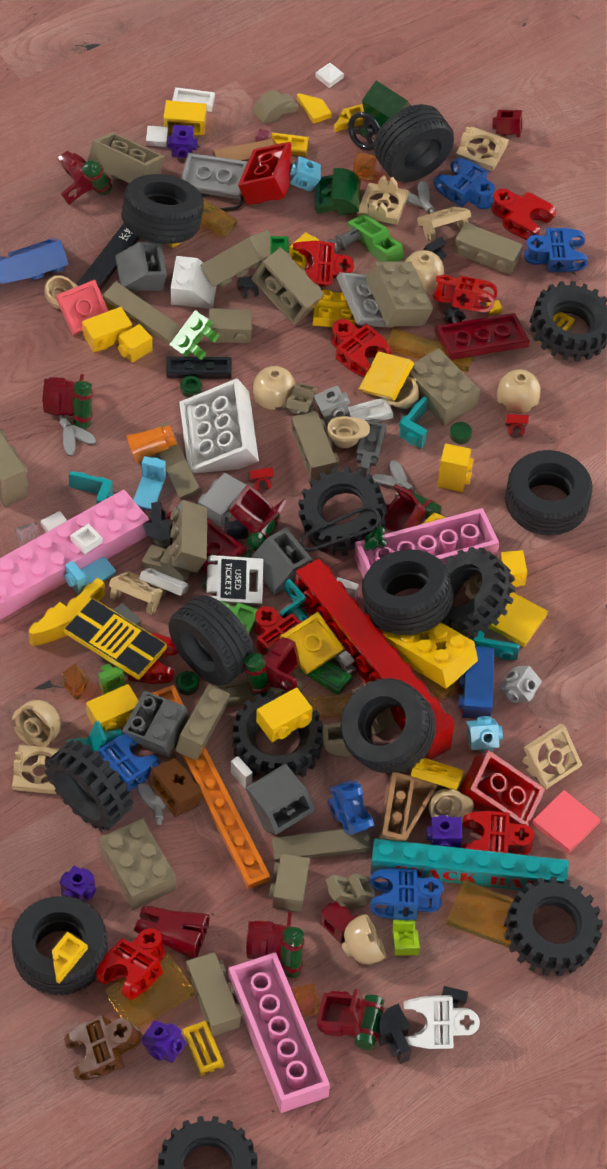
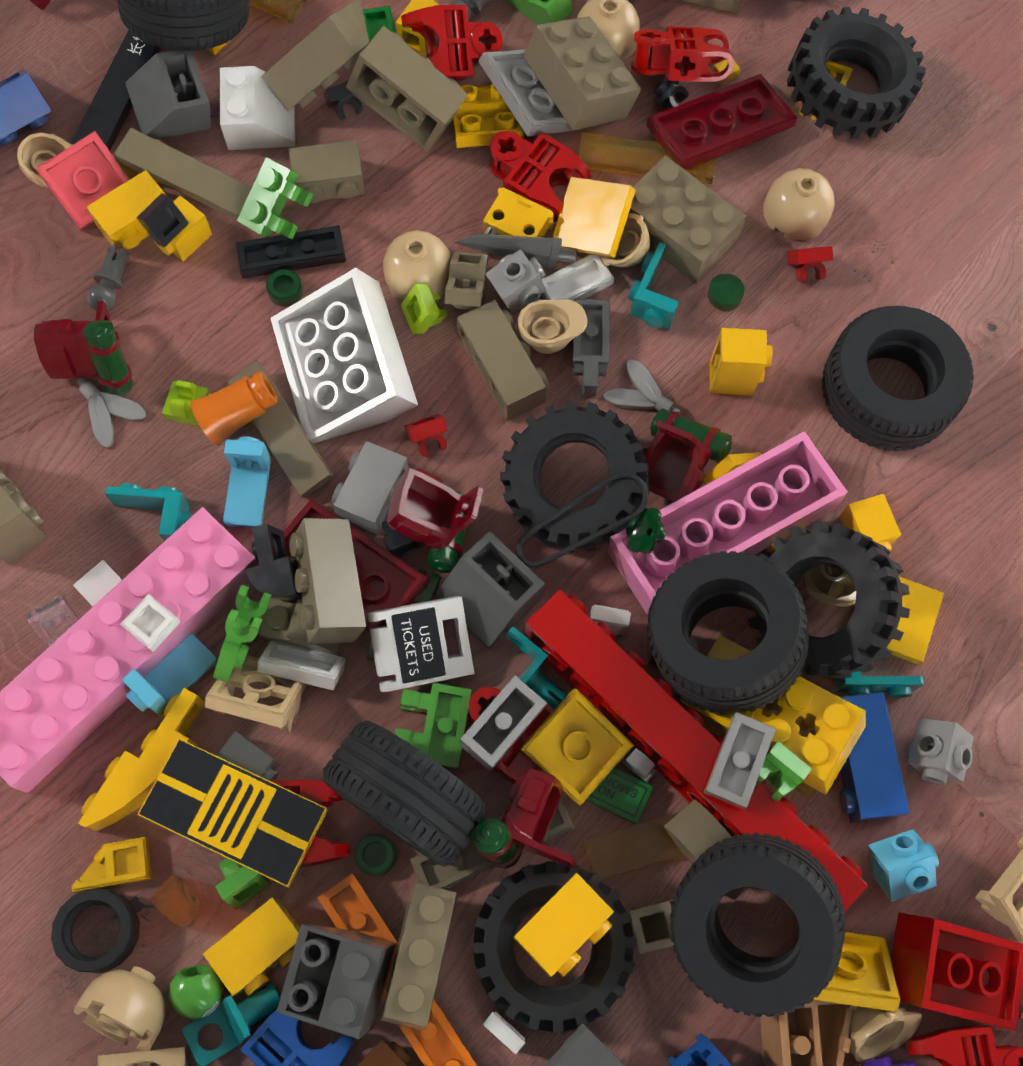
camera: 10 degrees left, 15 degrees up
none -> black tyre [51,889,140,972]
none -> yellow tile [71,837,153,893]
none -> dark grey pin [87,246,130,311]
none -> black tile [136,193,189,247]
none -> lime tile [162,380,210,426]
none -> bright green piece [168,964,224,1020]
none -> bright green plate [213,584,272,682]
none -> lime tile [400,283,448,334]
none -> dark grey bar [453,234,576,270]
none -> light grey brick [459,676,547,772]
none -> yellow piece [478,187,553,254]
none -> light grey plate [704,712,776,810]
none -> bright green tile [756,741,812,801]

